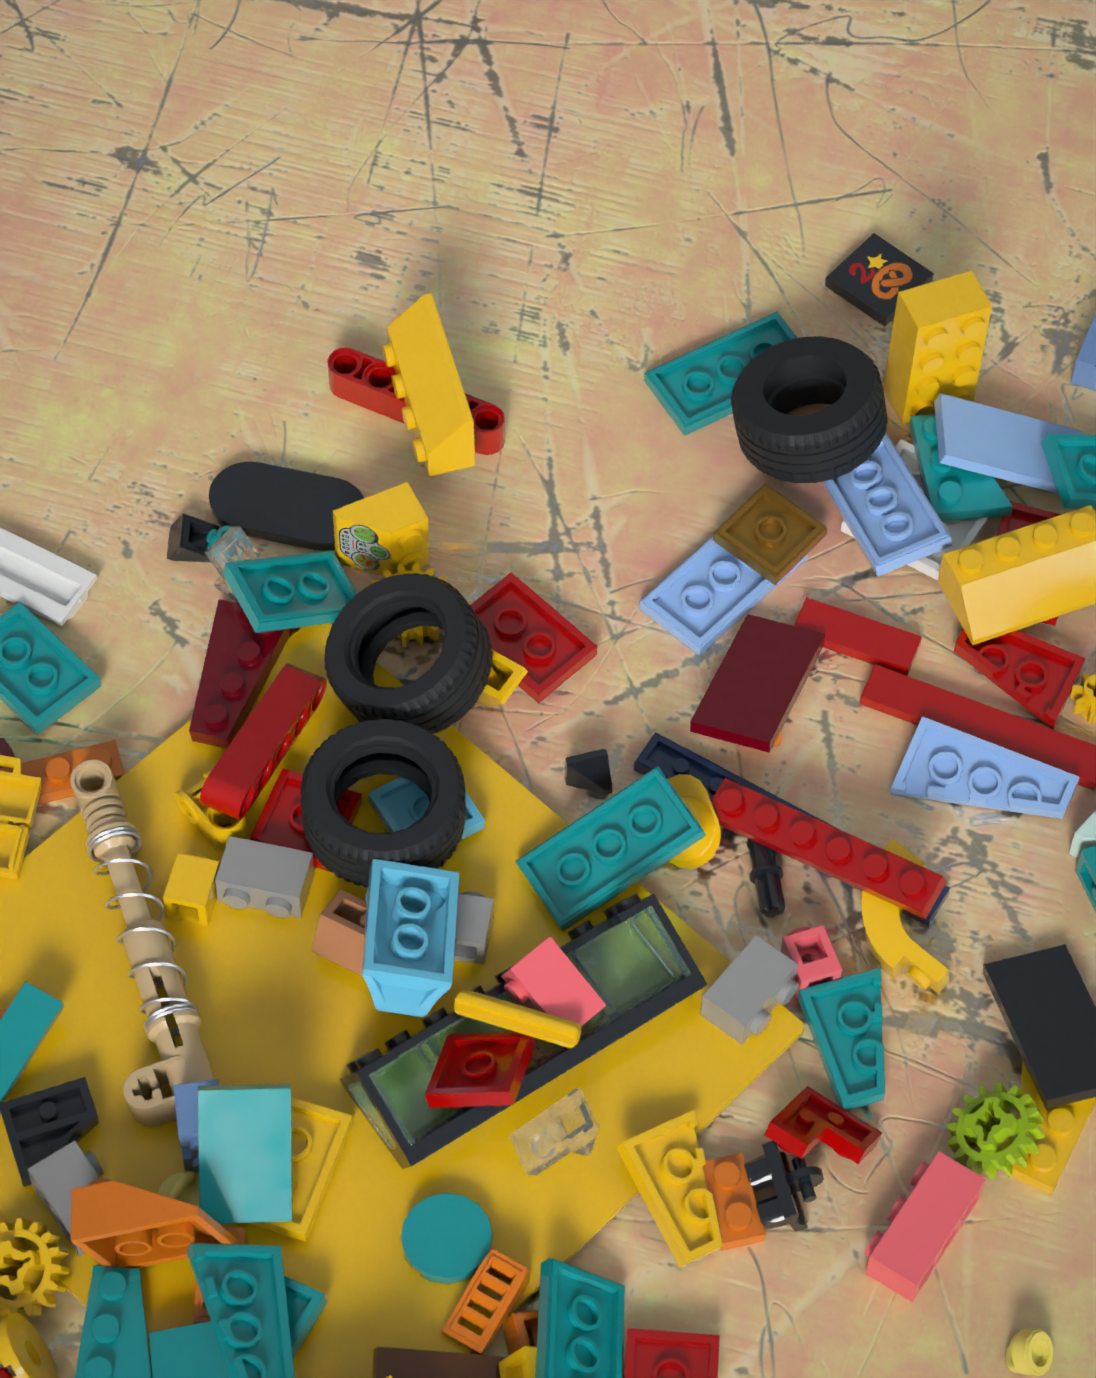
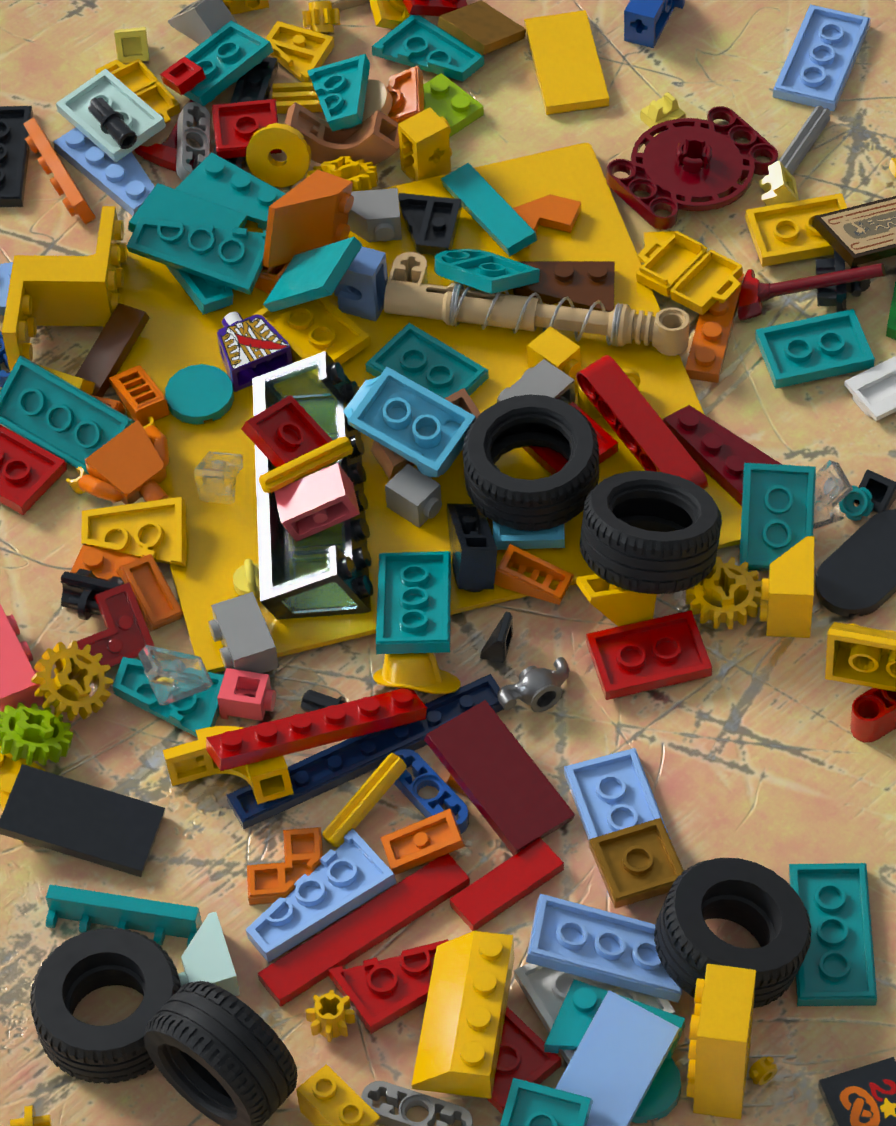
camera: 125 degrees right, 5 degrees down
none -> yellow gear [31,640,113,721]
none -> orange torso [66,416,170,505]
none -> orange tile [118,554,183,632]
none -> clear slope [138,645,213,706]
none -> torso [217,312,293,392]
none -> light yellow tile [233,559,260,598]
none -> orange tile [247,827,323,905]
none -> yellow axle [322,753,407,848]
none -> teal tile [365,322,489,399]
none -> orange plate [380,809,465,875]
none -> blue beam [394,749,469,834]
none -> teal tile [434,249,540,294]
none -> black slope [446,503,498,592]
none -> orange slope [494,544,574,605]
none -> flat silver piece [497,657,570,712]
none -> reddish brown wing [513,261,615,312]

